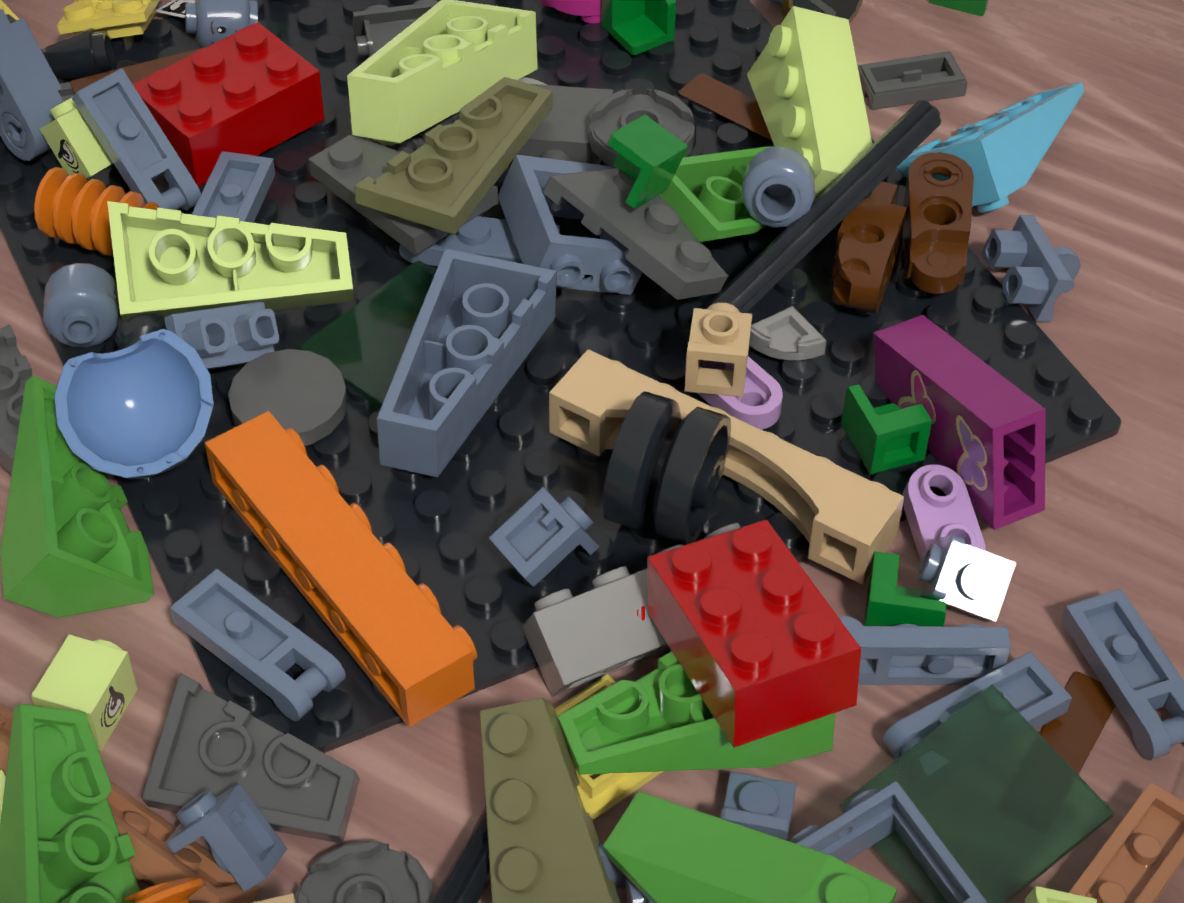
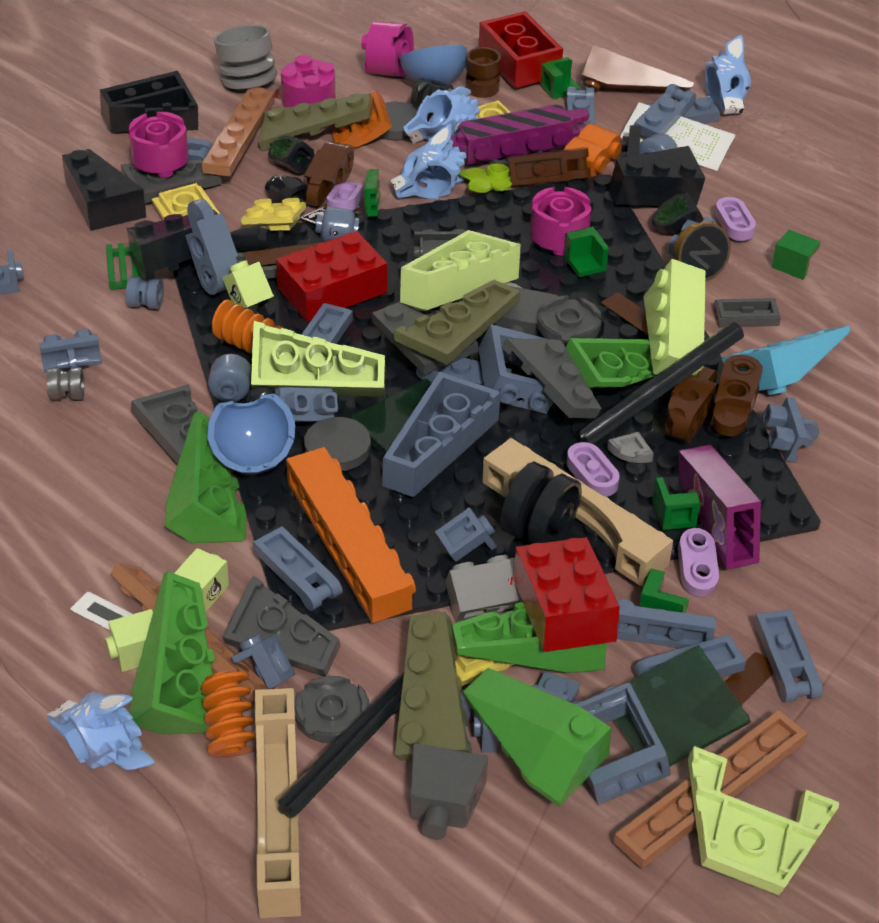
camera: 10 degrees right, 5 degrees down
sand blue plate [72,68,201,210] -> none
green panel [608,114,689,210] -> none
tan brick [685,303,752,397] -> none
sand blue head [742,146,815,228] -> none
bracket [918,535,1016,622] -> none

